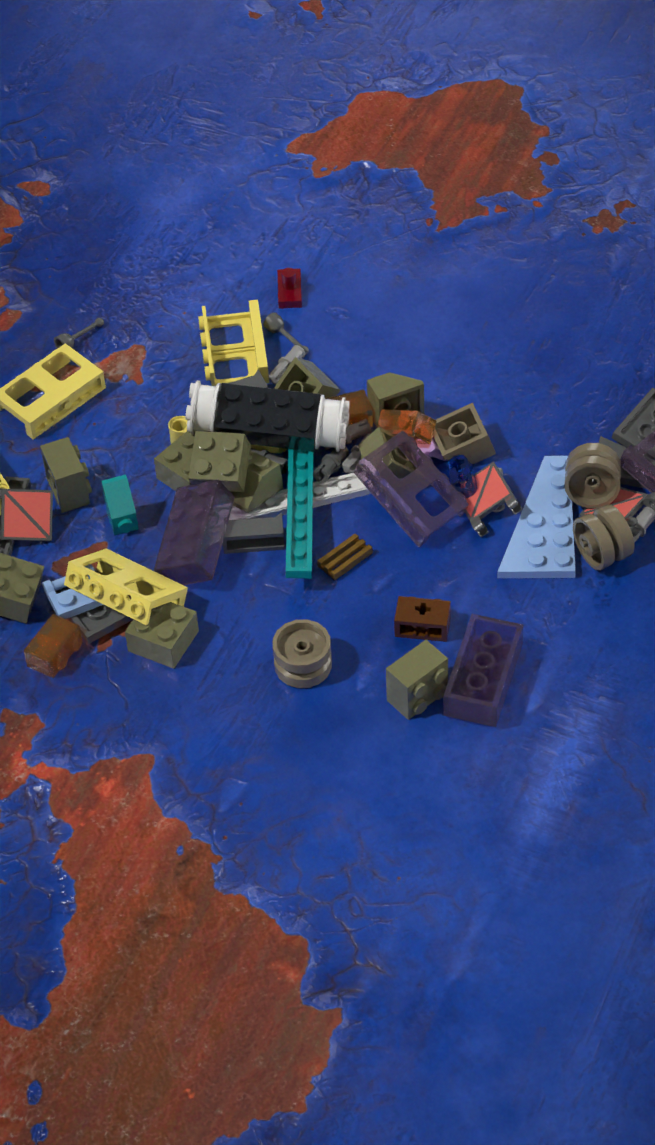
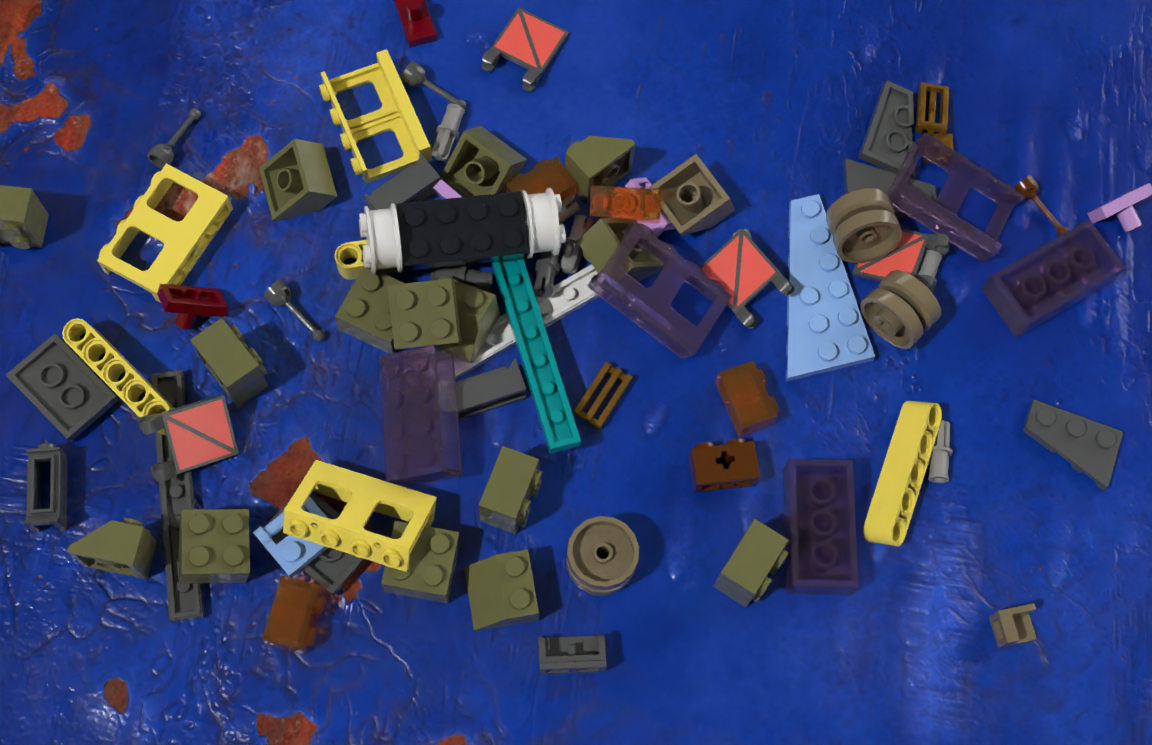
camera: 25 degrees left, 20 degrees up
teal slope [101,475,139,536] -> none
clear blue beam [447,455,477,499] -> none
none -> dark red tile [157,284,228,330]
none -> olive slope [259,138,337,221]
none -> dark grey hinge [264,279,325,342]
none -> olive slope [464,549,539,632]
none -> olive brick [478,446,543,534]
none -> flag [482,7,569,93]
none -> dark grey hinge [538,635,607,675]
none -> clear orange brick [715,360,779,438]
none -> light yellow beam [864,401,942,547]
none -> light grey axle [928,420,953,483]
none -> dark tan panel [989,603,1036,648]

